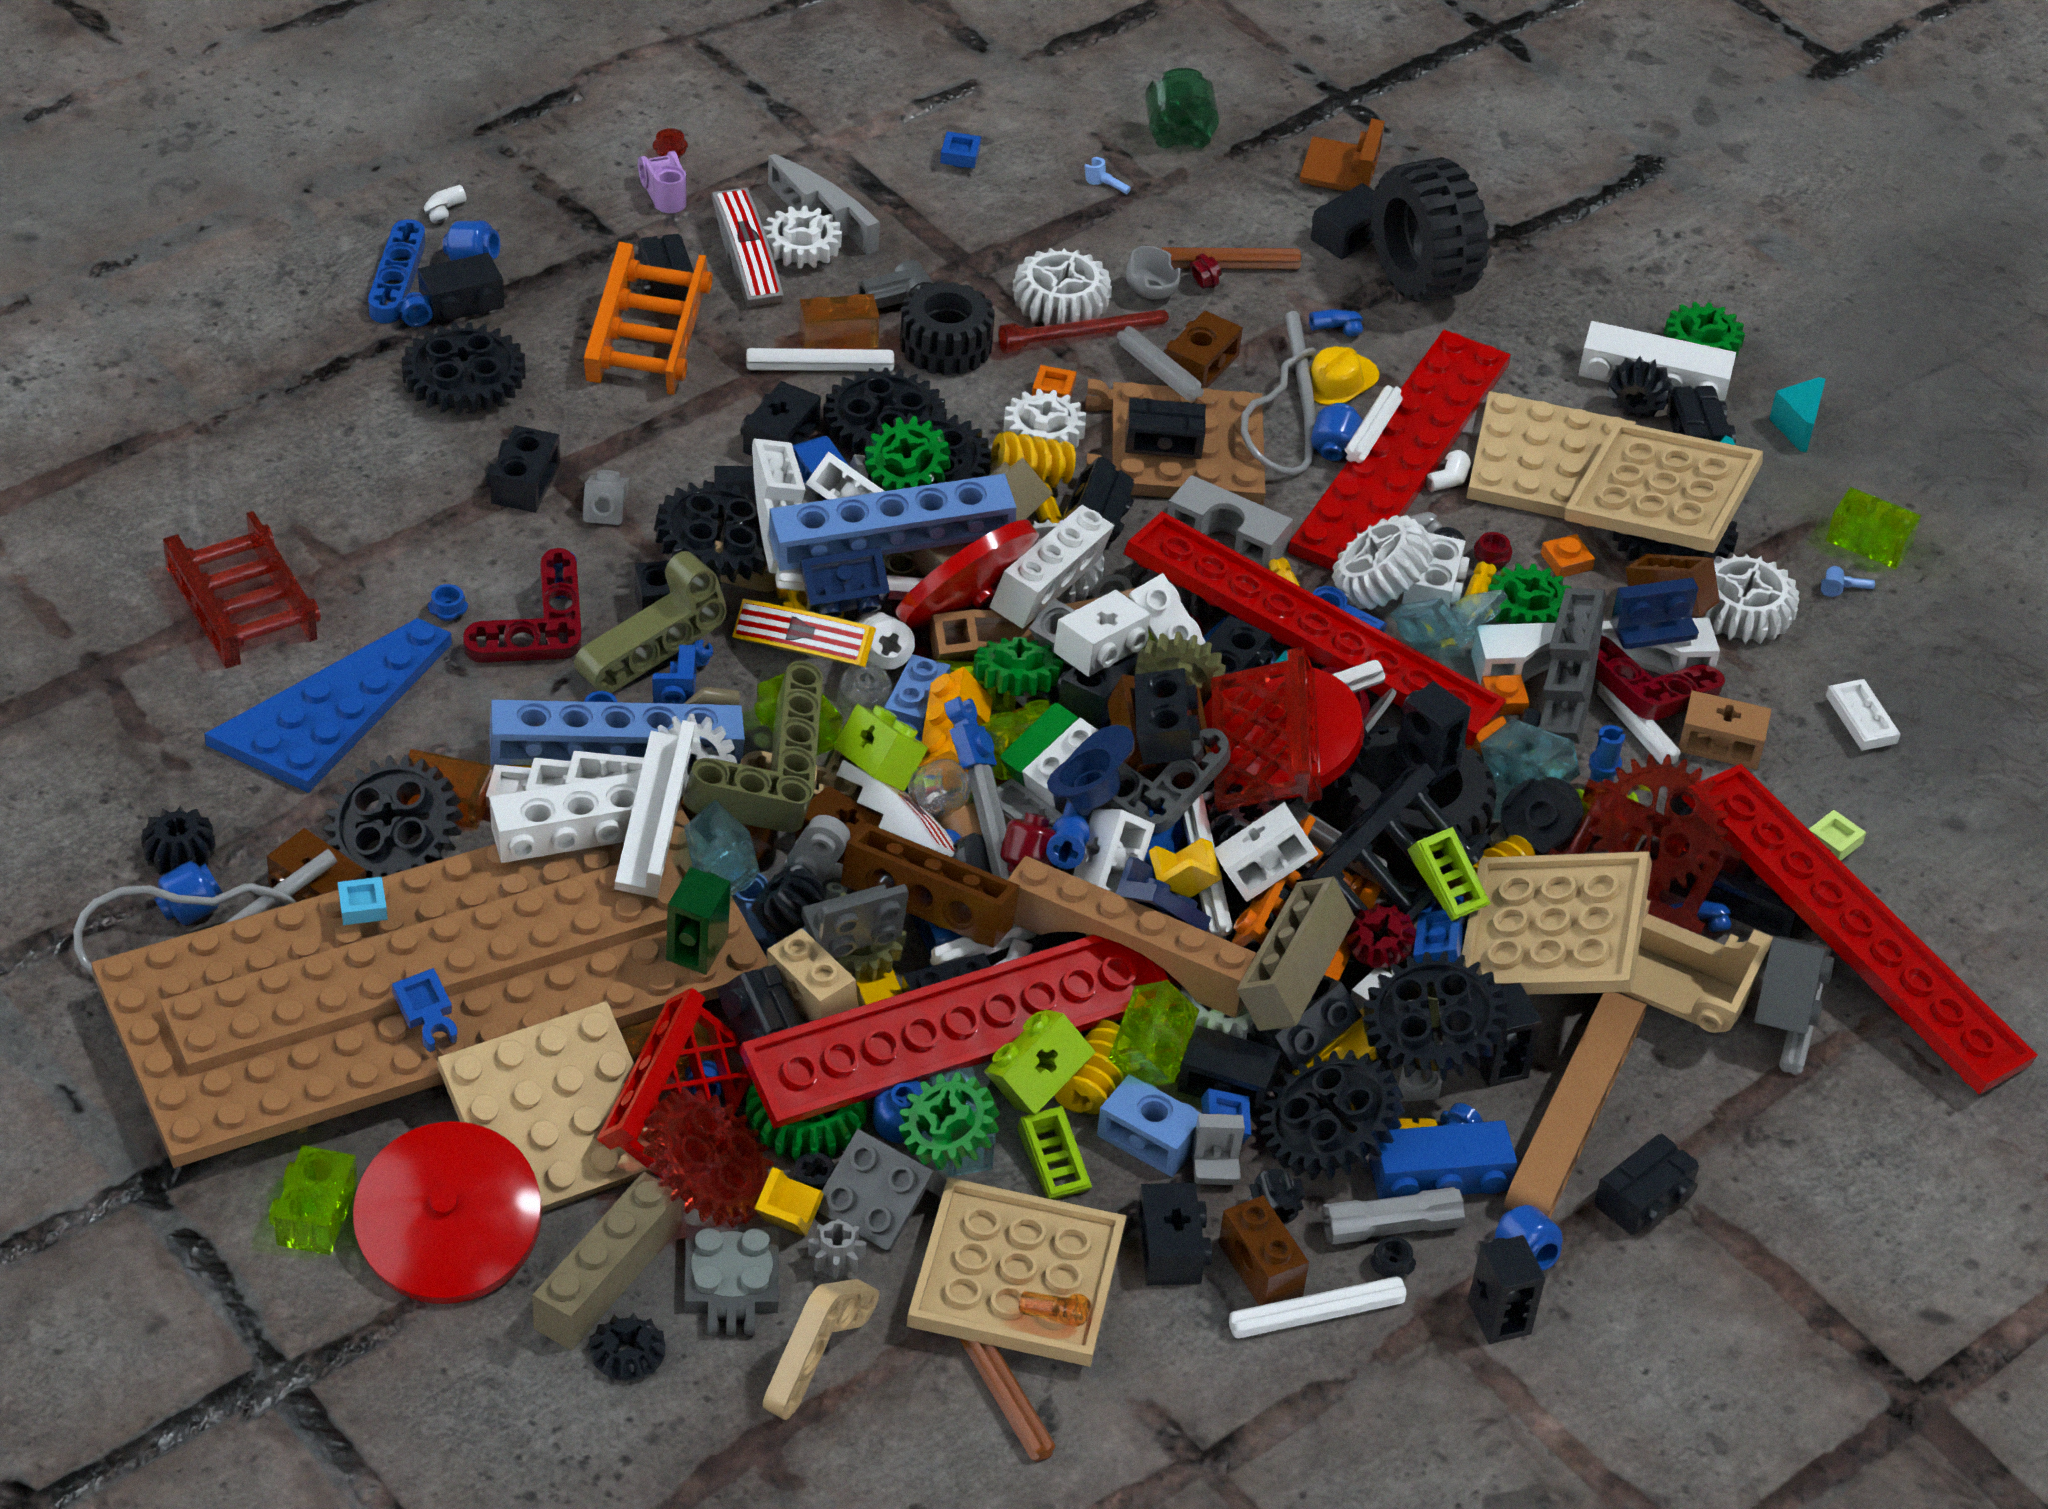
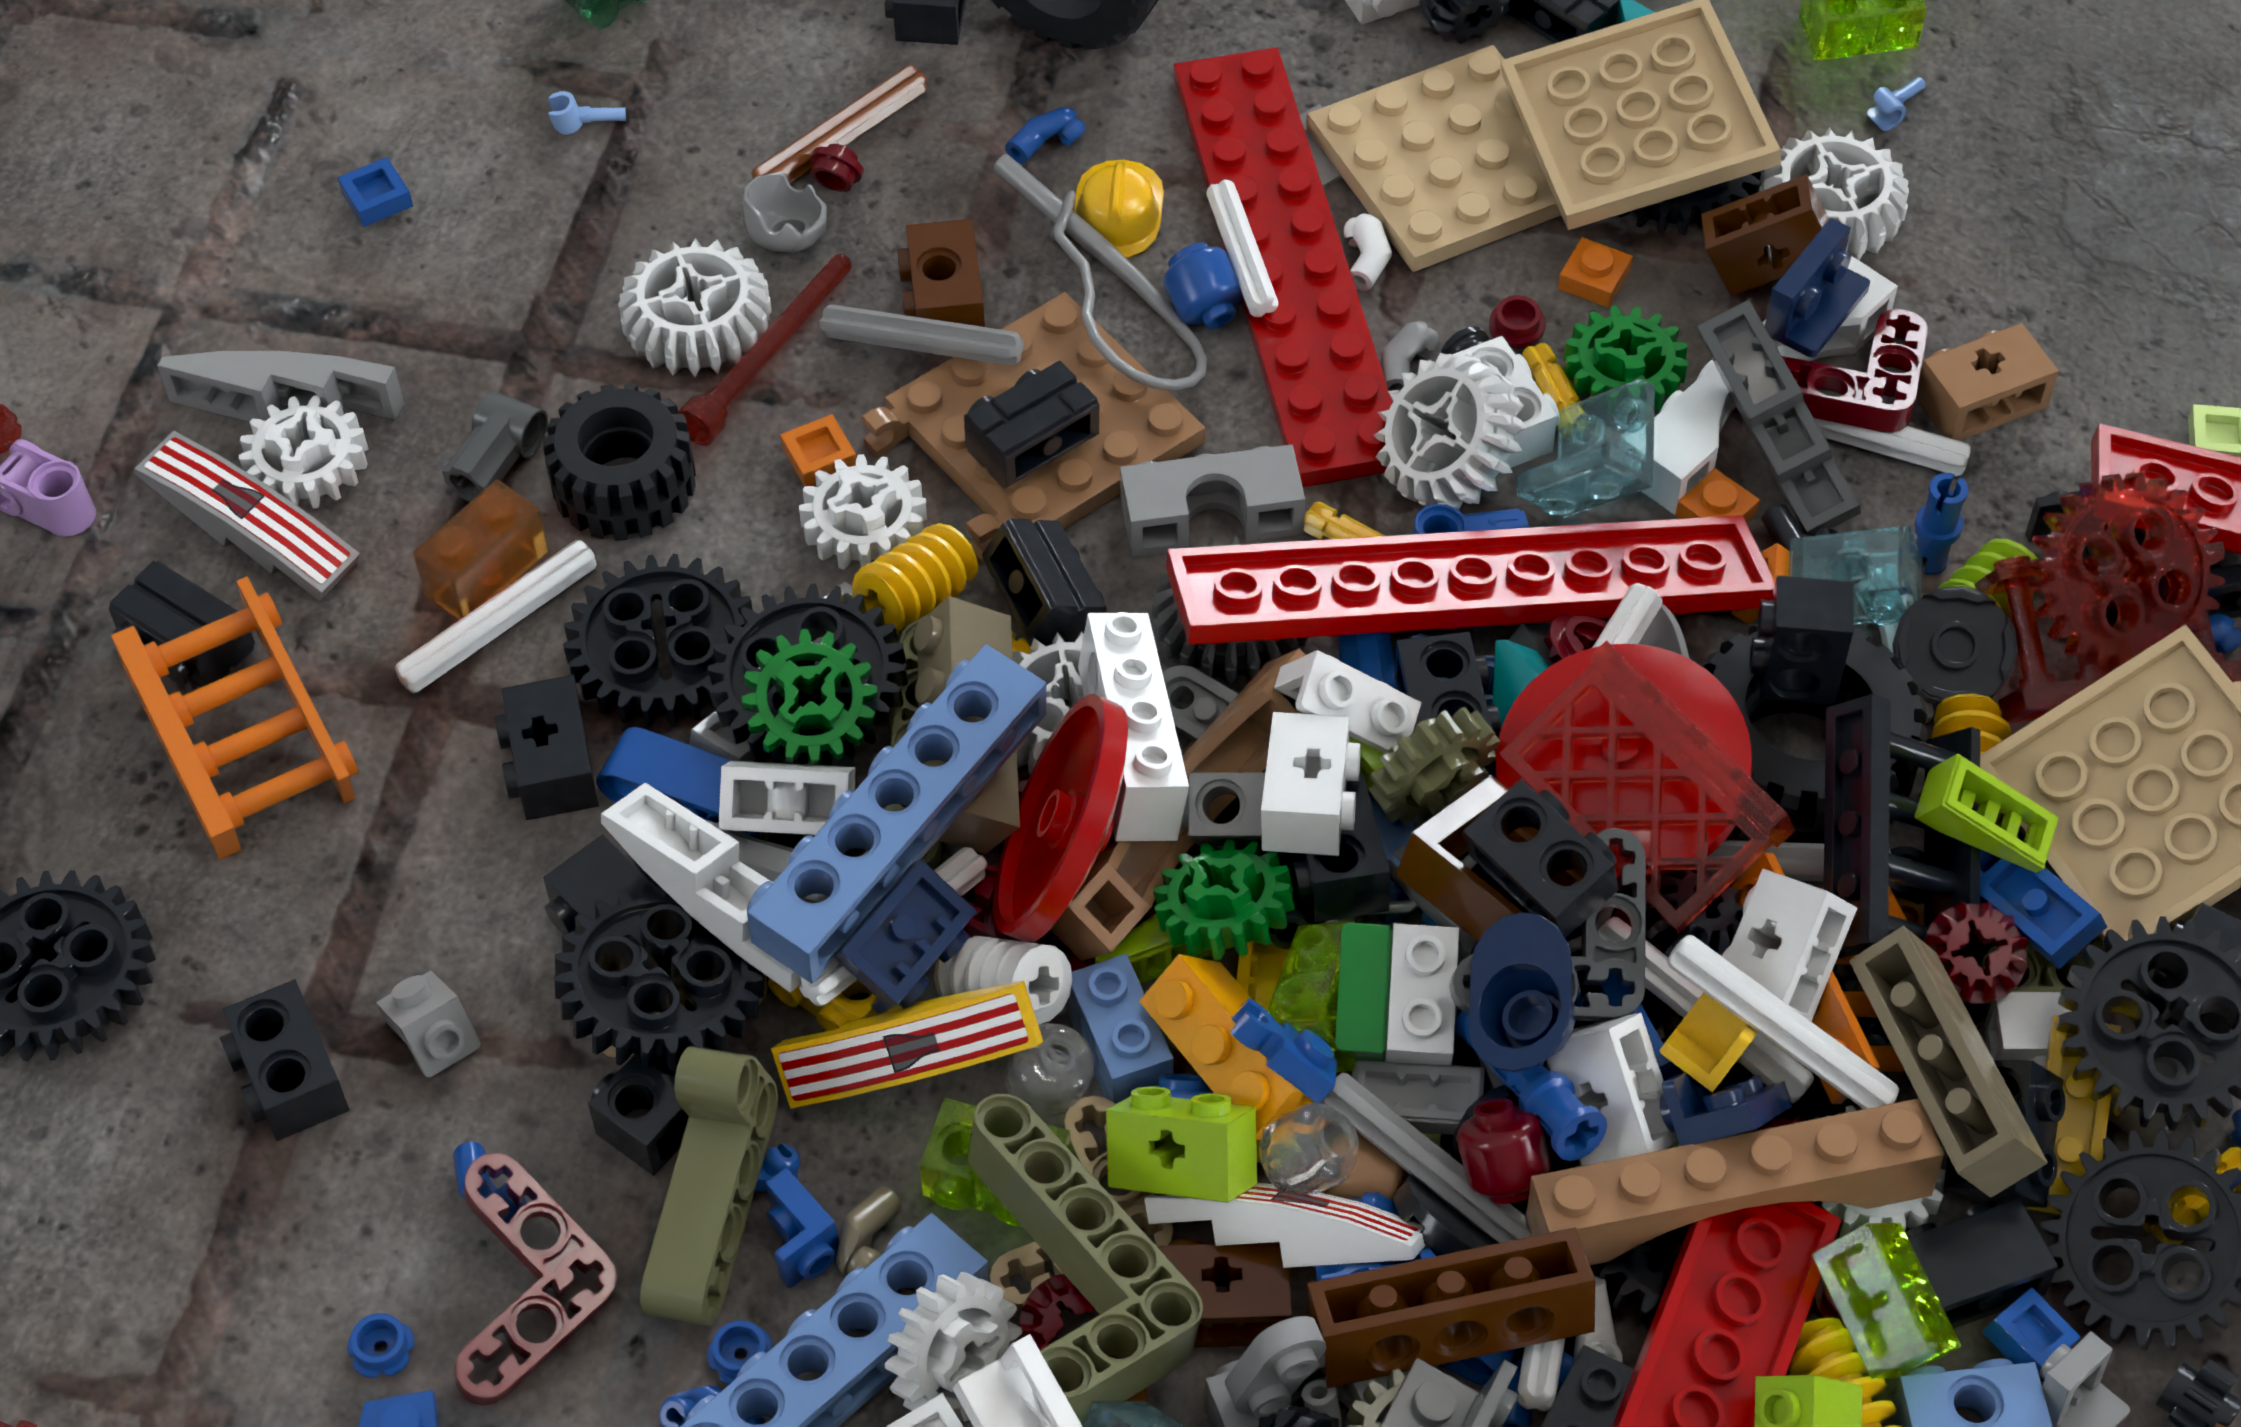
camera: 35 degrees left, 10 degrees up
white plate [1826,679,1900,751] -> none
none -> white axle [1667,935,1899,1109]

